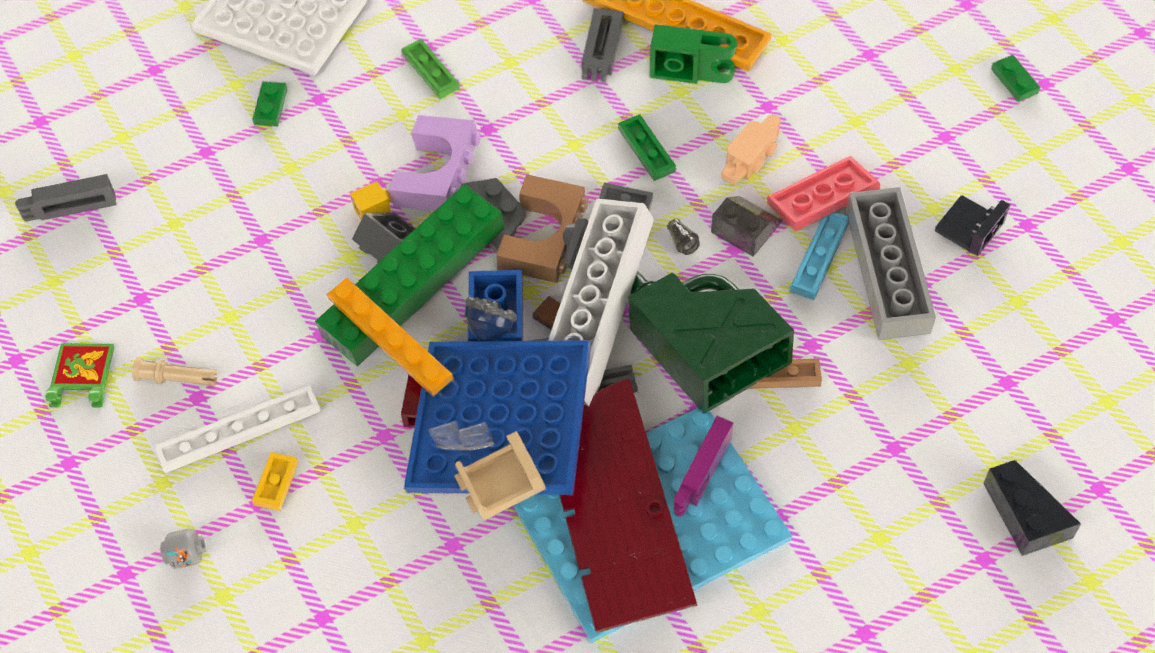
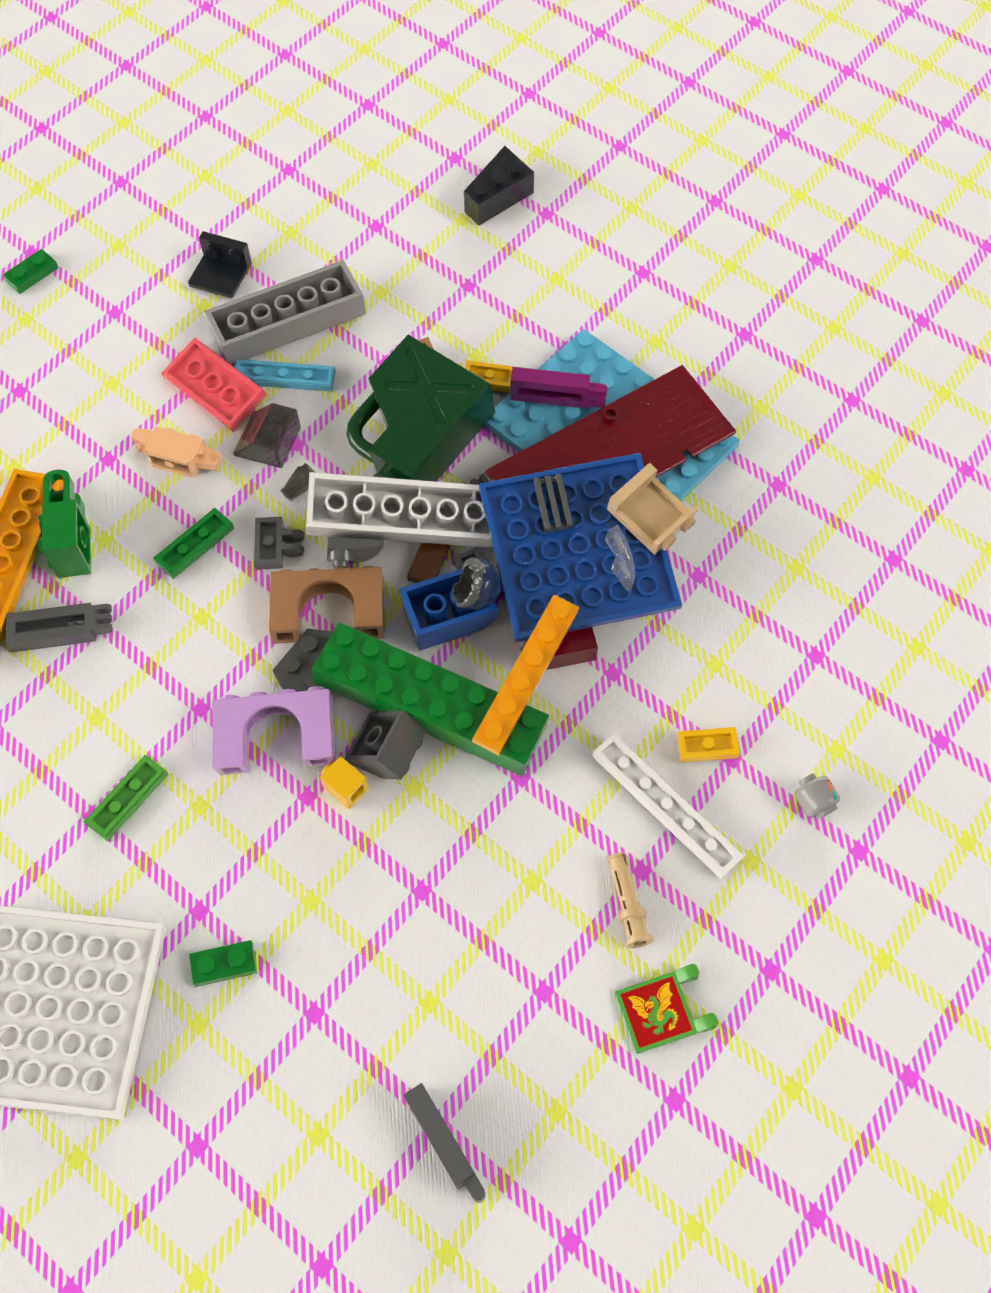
camera: 110 degrees left, 5 degrees up
none -> yellow plate [465,360,515,393]
none -> dark grey tile [533,474,573,533]

